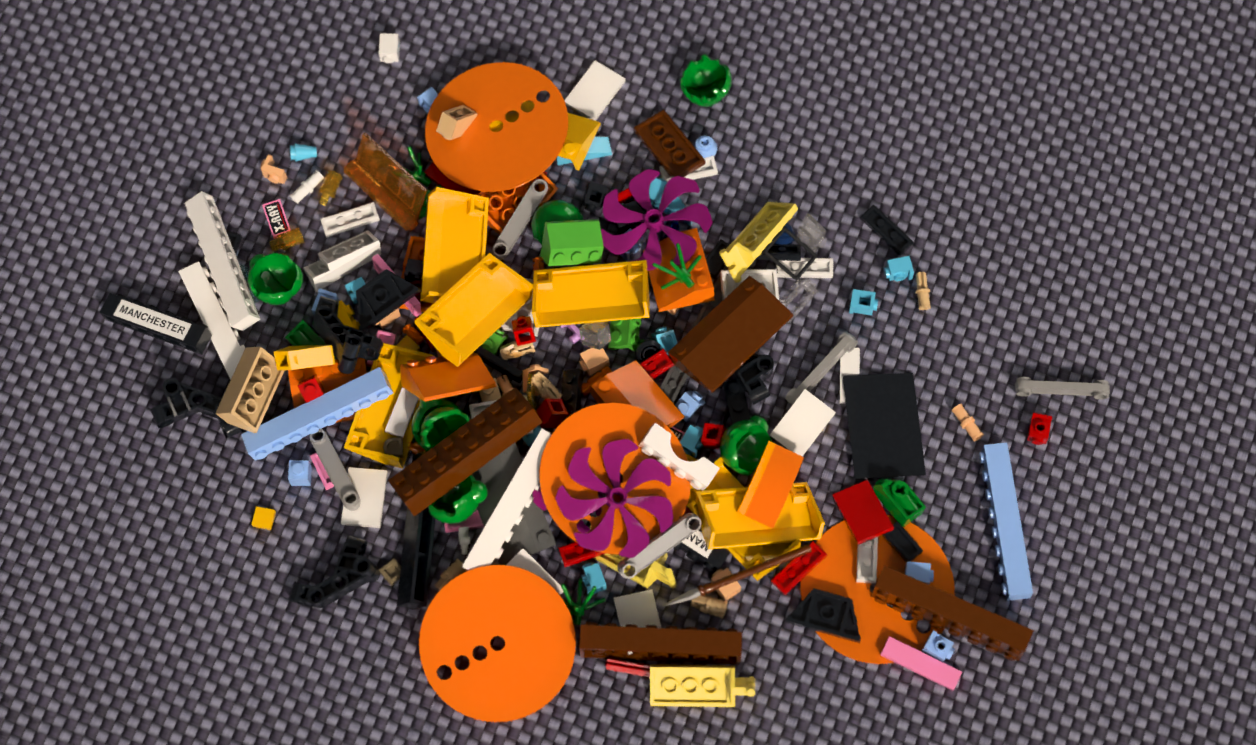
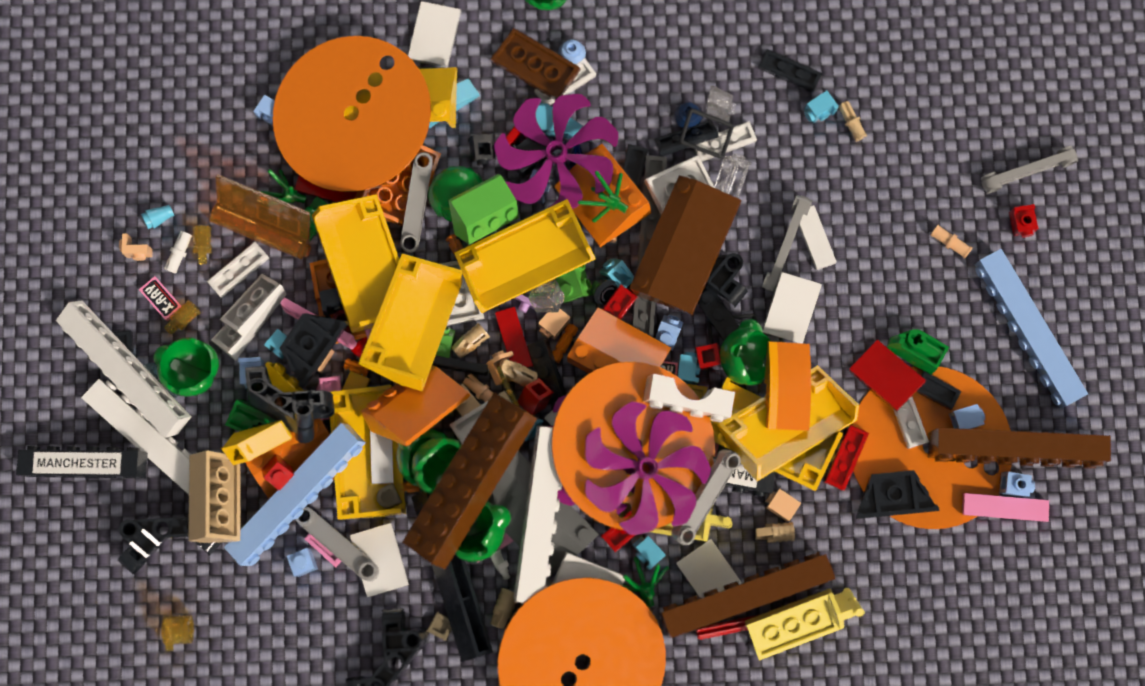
camera: 25 degrees left, 10 degrees up
yellow tile [251,506,276,530] -> none
white brick [379,33,400,63] -> none
tan slope [436,105,478,140] -> none
red brick [512,316,536,346] -> none
reddish brown piece [663,544,812,607] -> none
light yellow hinge [719,202,798,283] -> none
black sticker [843,373,926,479] -> none
medium azure brick [849,289,878,315] -> none
none -> clear yellow piece [162,613,194,651]
none -> red tile [495,307,533,368]

